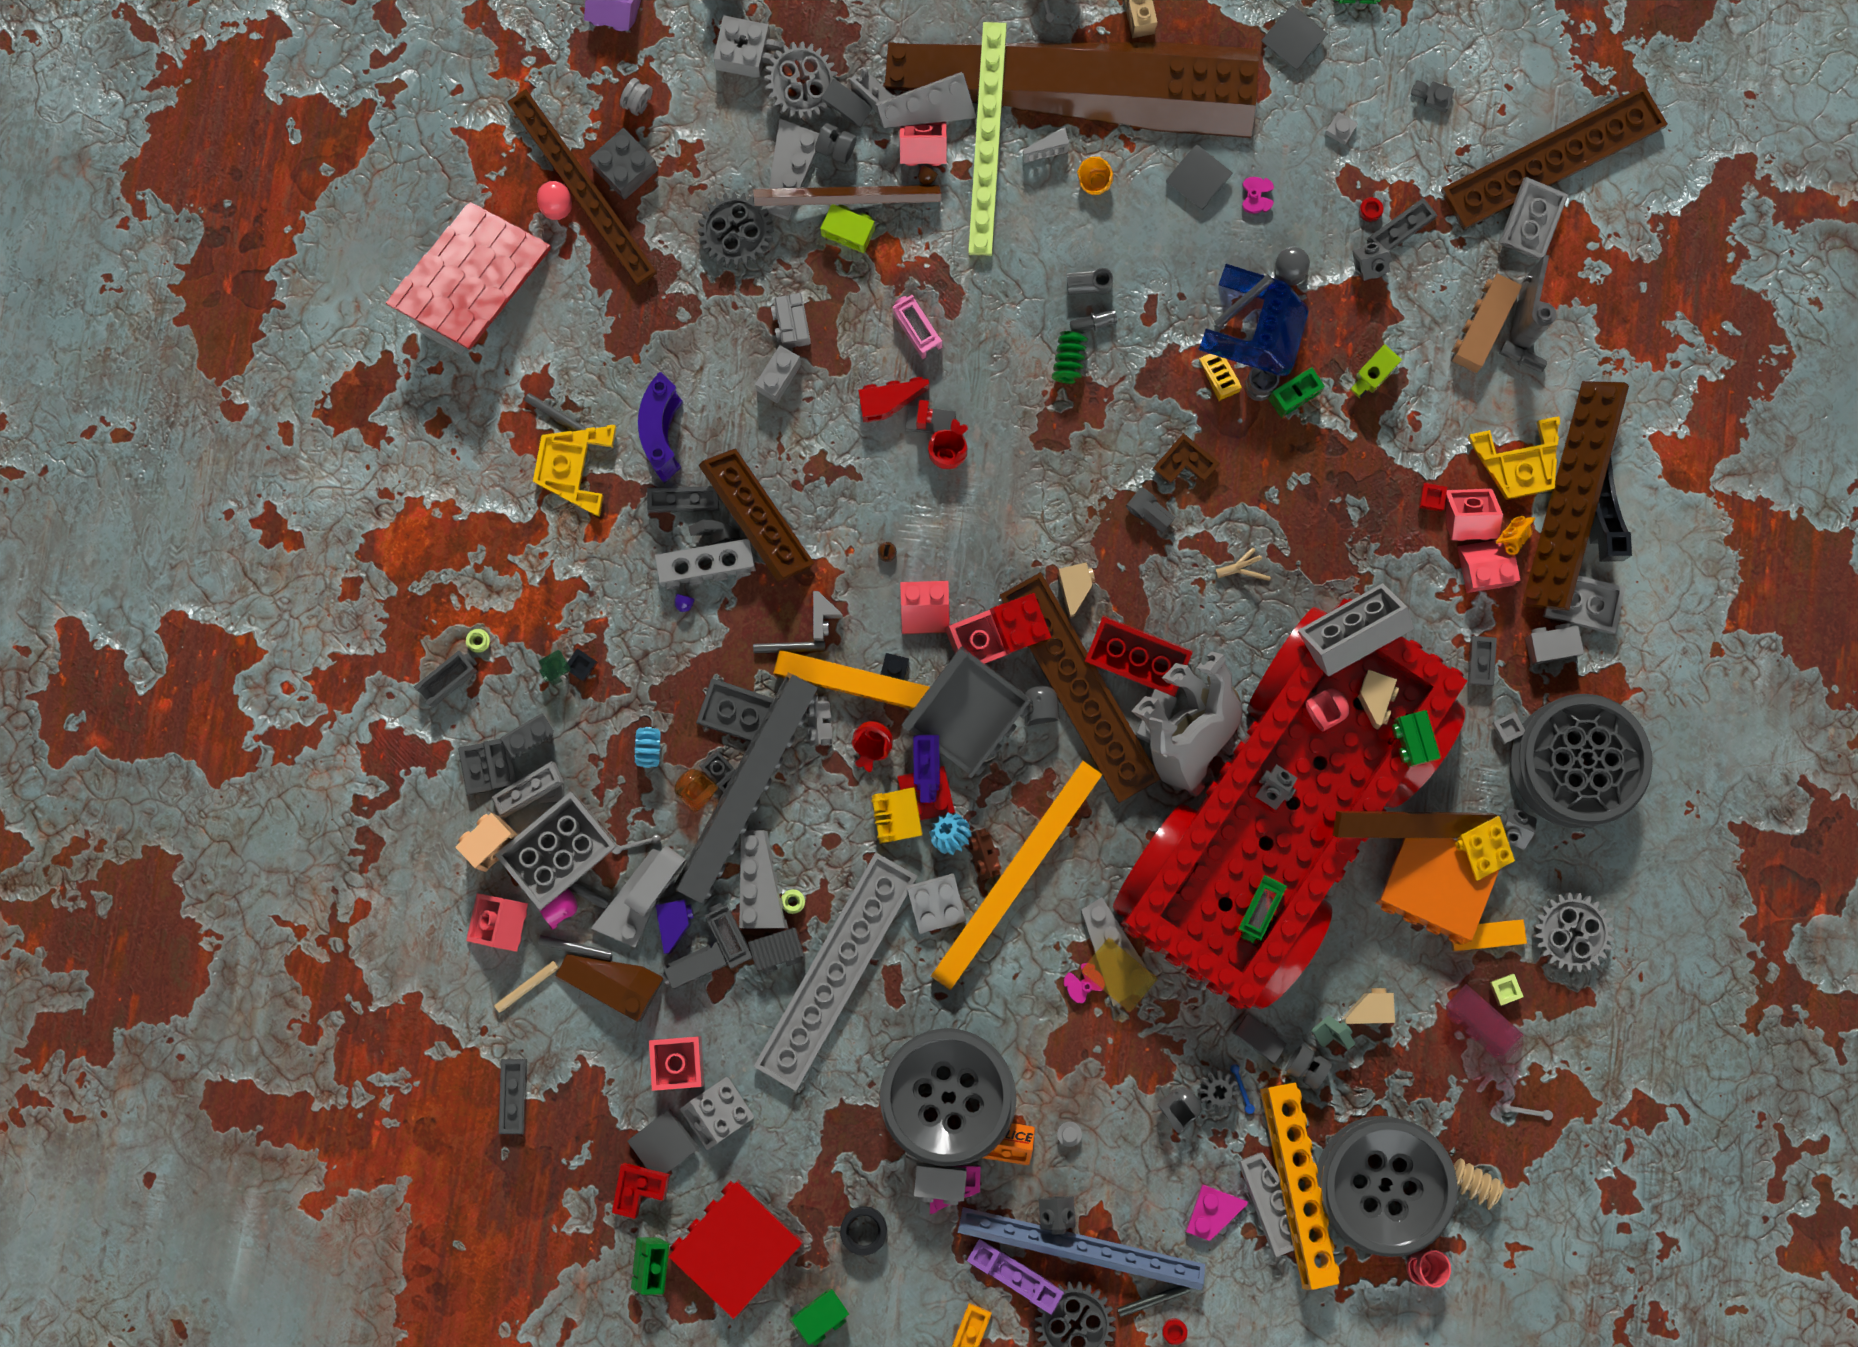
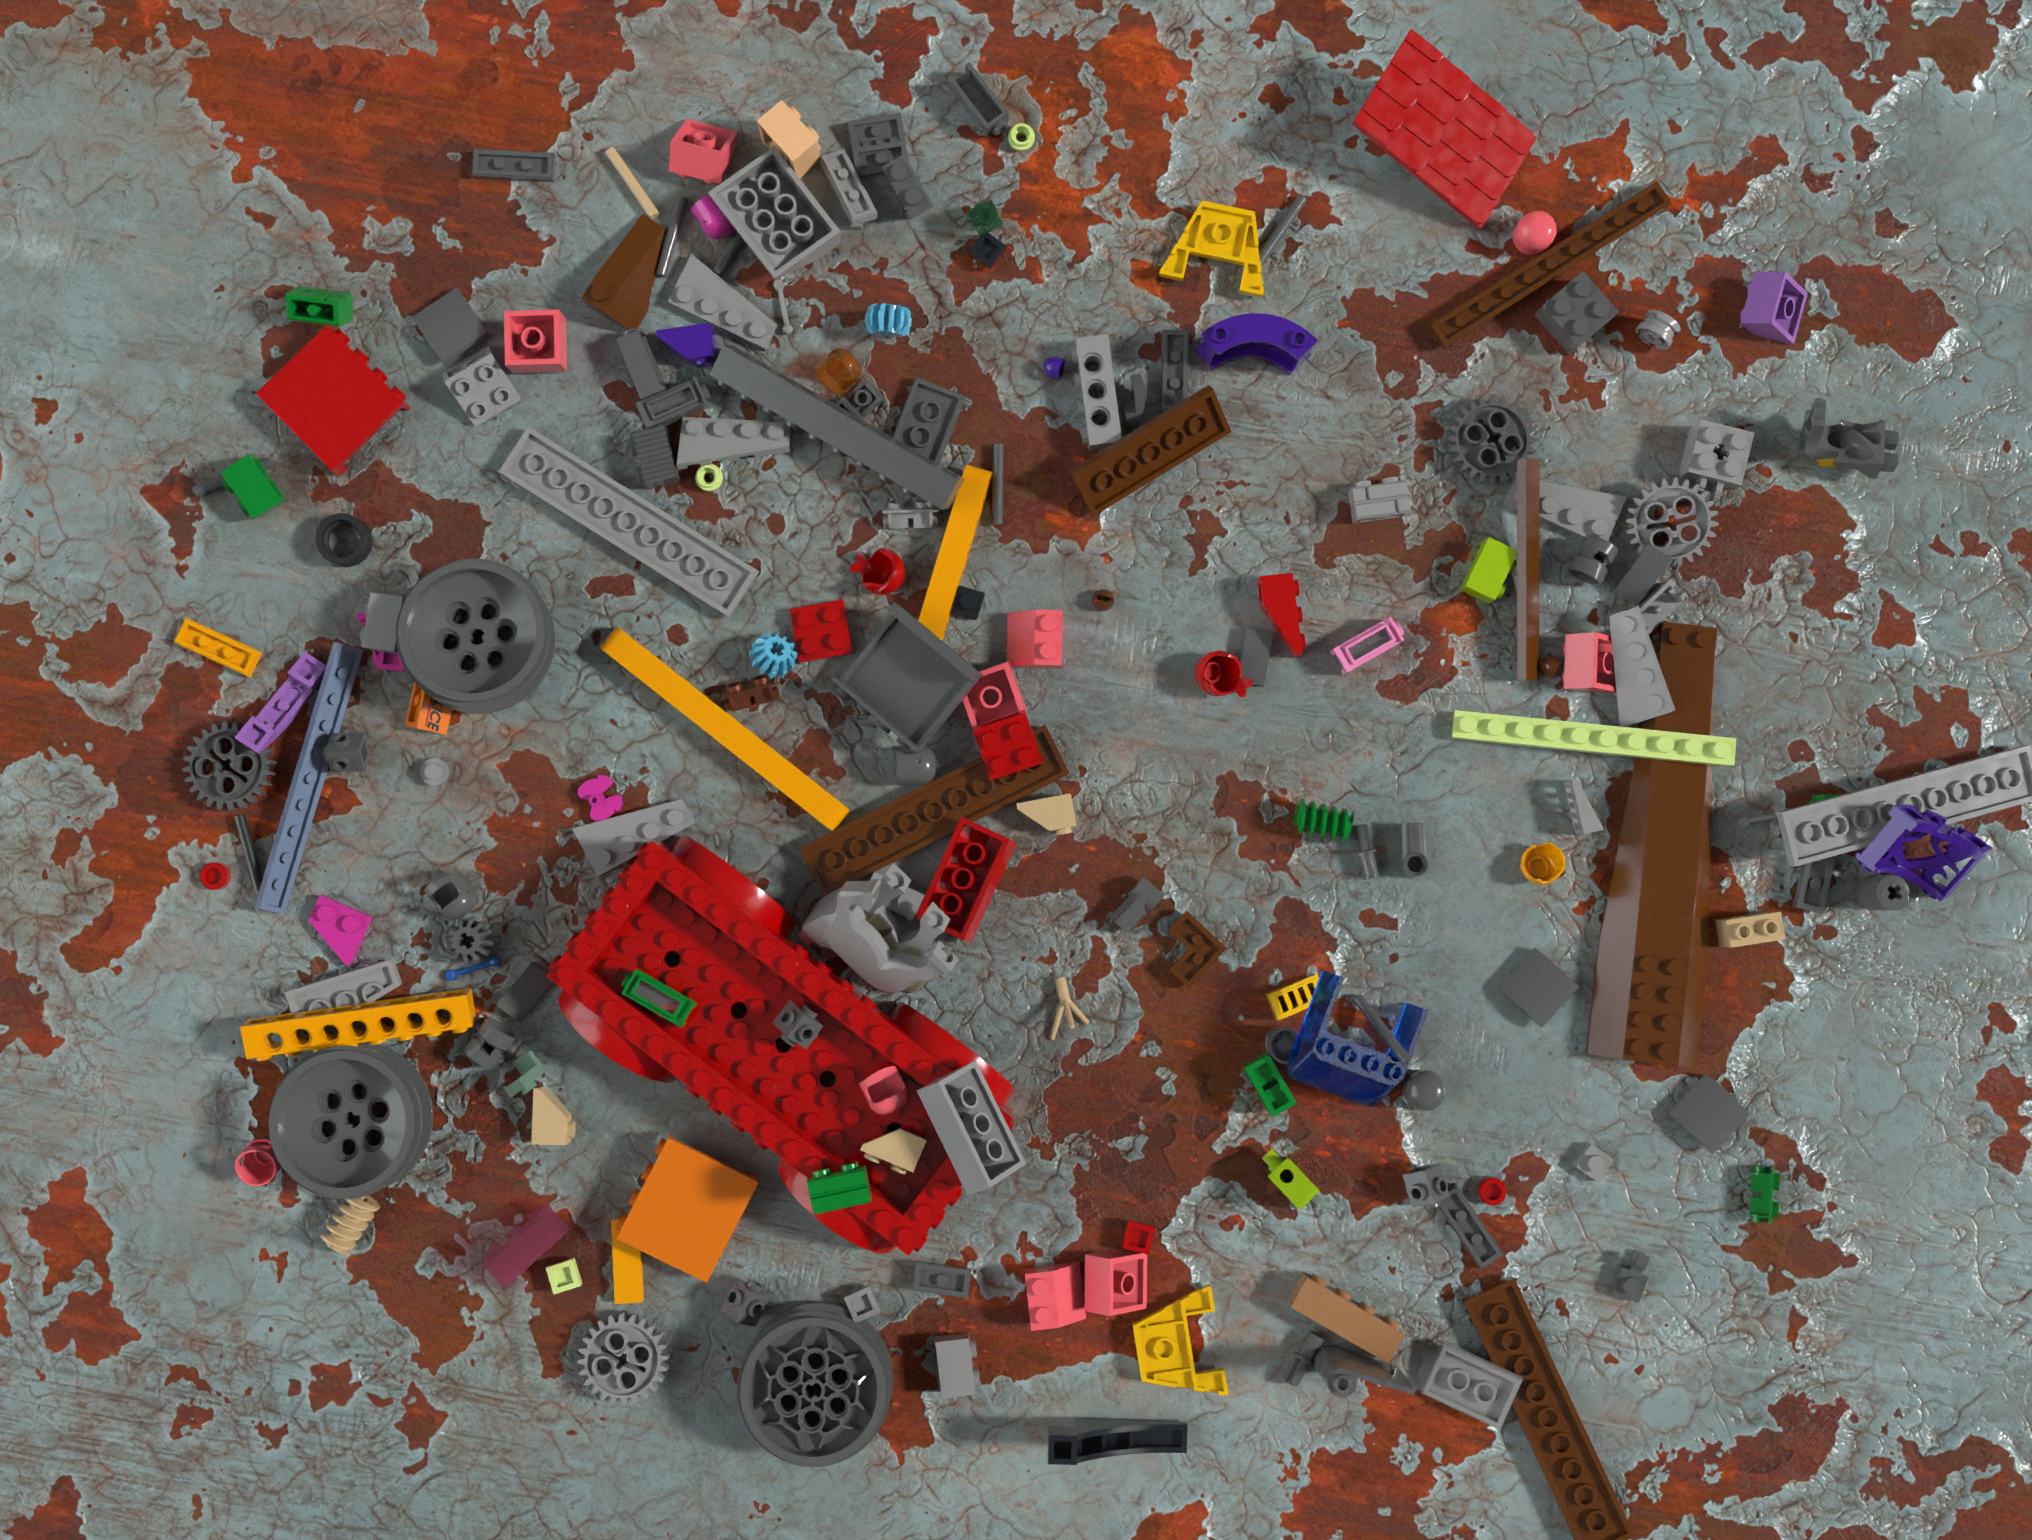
camera: 90 degrees right, 5 degrees up
red plate [612,1163,670,1219] -> none
light grey beam [624,845,686,917] -> none
light grey brick [755,345,802,403] -> none
light grey slope [813,591,843,642] -> none
yellow hinge [871,787,922,844] -> none
light grey plate [907,873,966,934] -> none
dark purple hinge [913,735,940,803] -> none
red plate [916,400,933,430] -> none
clear yellow piece [1081,937,1158,1012] -> none
dark pink piece [1242,177,1274,214] -> none
reddish brown tile [1333,811,1497,838] -> none
yellow hinge [1455,816,1515,881] -> none
light orange hinge [1496,516,1535,555] -> none
light grey hinge [1502,1103,1553,1120] -> none
reddish brown plate [1522,381,1629,611] -> none
light grey plate [1543,576,1625,634] -> none

